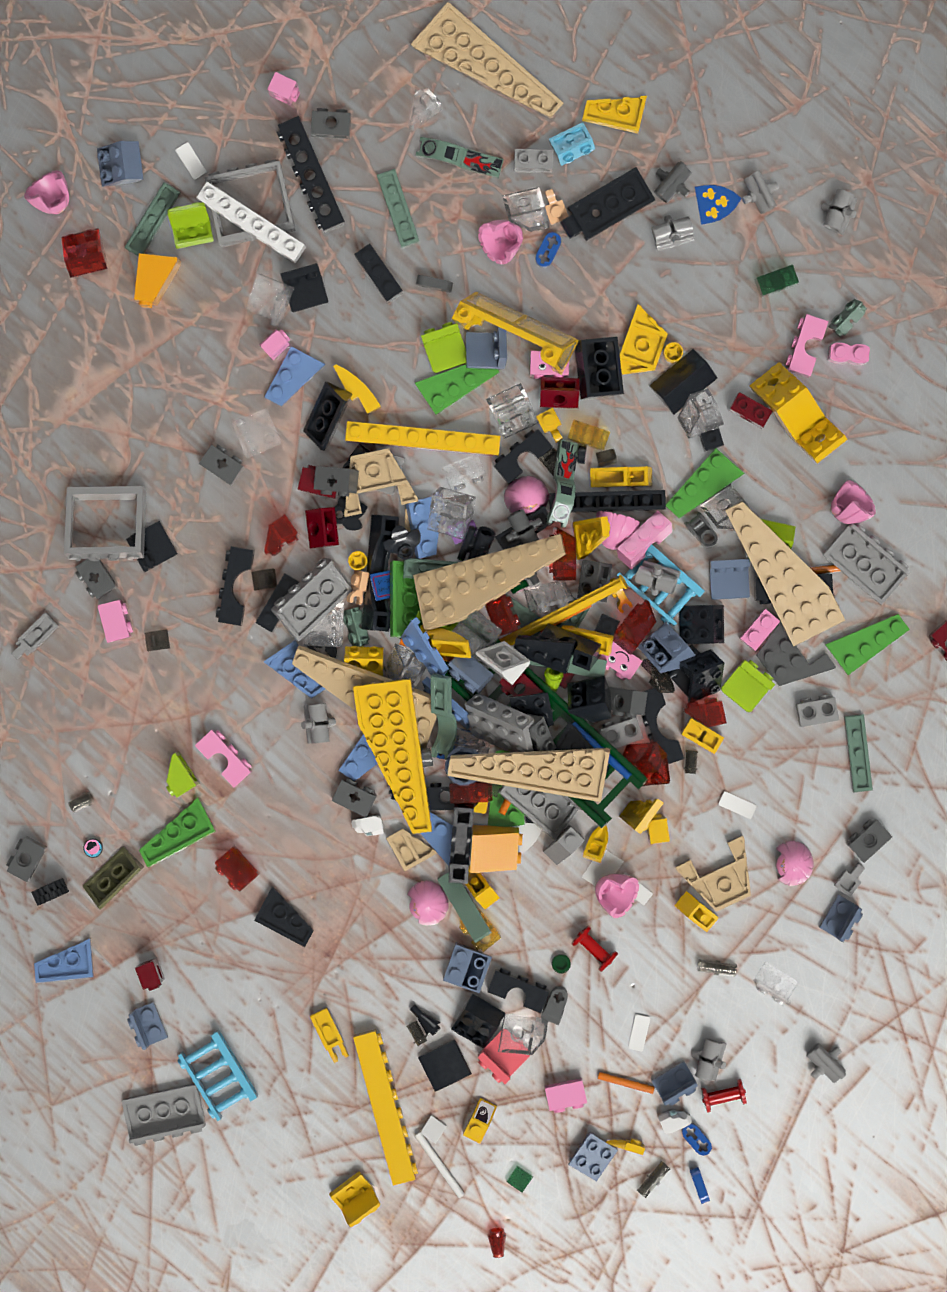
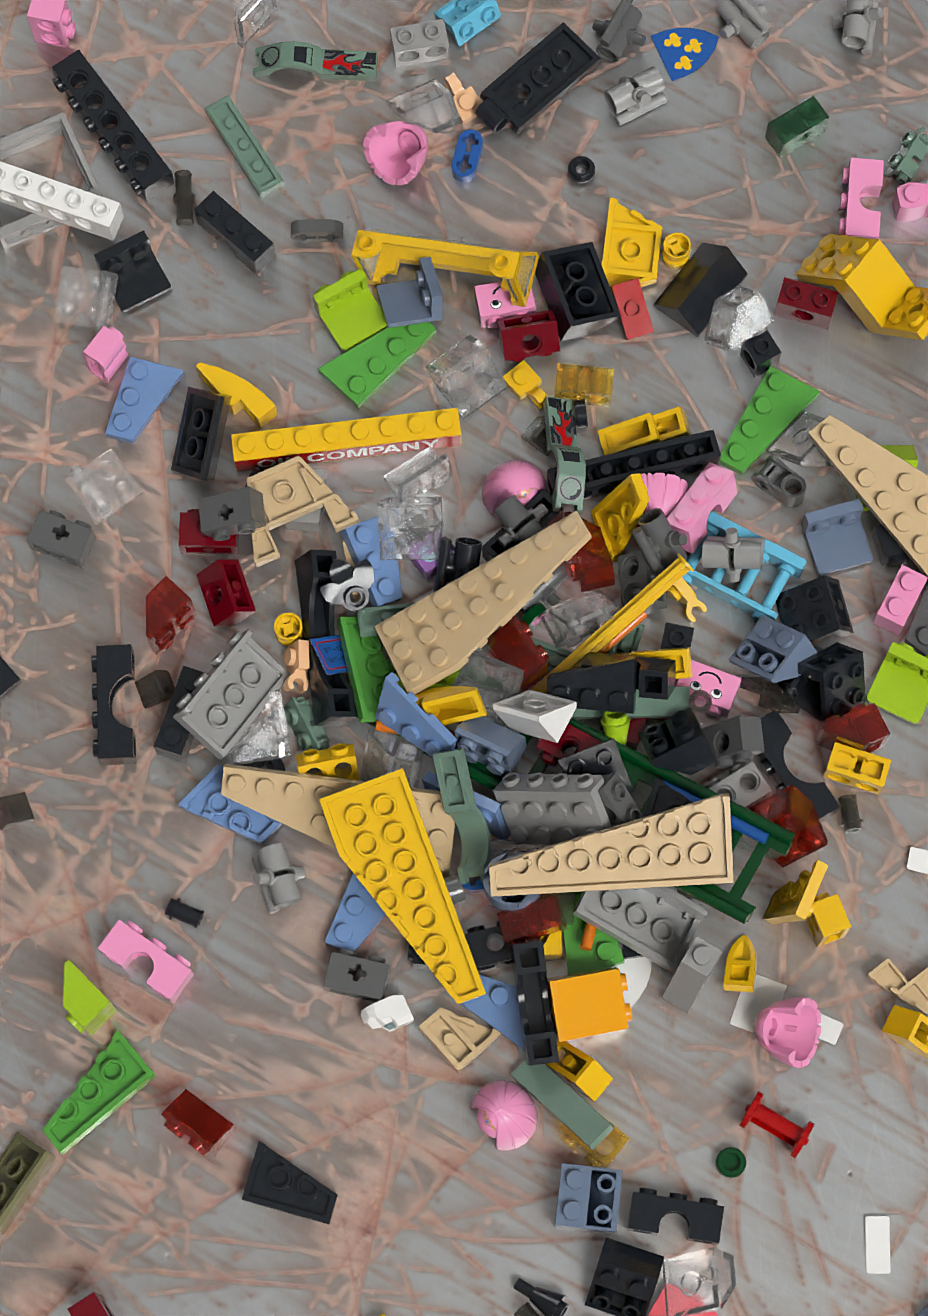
camera: 10 degrees left, 15 degrees down
dark grey brick [311,108,351,139] -> none
black plate [334,496,368,531] -> none
black arch [494,429,553,484] -> none
dark grey piece [540,986,568,1025] -> none
clear smoke slope [595,449,617,467] -> none
clear red slope [613,599,657,655] -> none
none -> black pin [165,898,205,929]
none -> clear smoke pin [173,170,195,228]
none -> black plate [568,156,595,183]
none -> plate [610,278,654,340]
none -> dark grey pin [632,508,688,577]
none -> clear smoke pin [689,690,712,713]

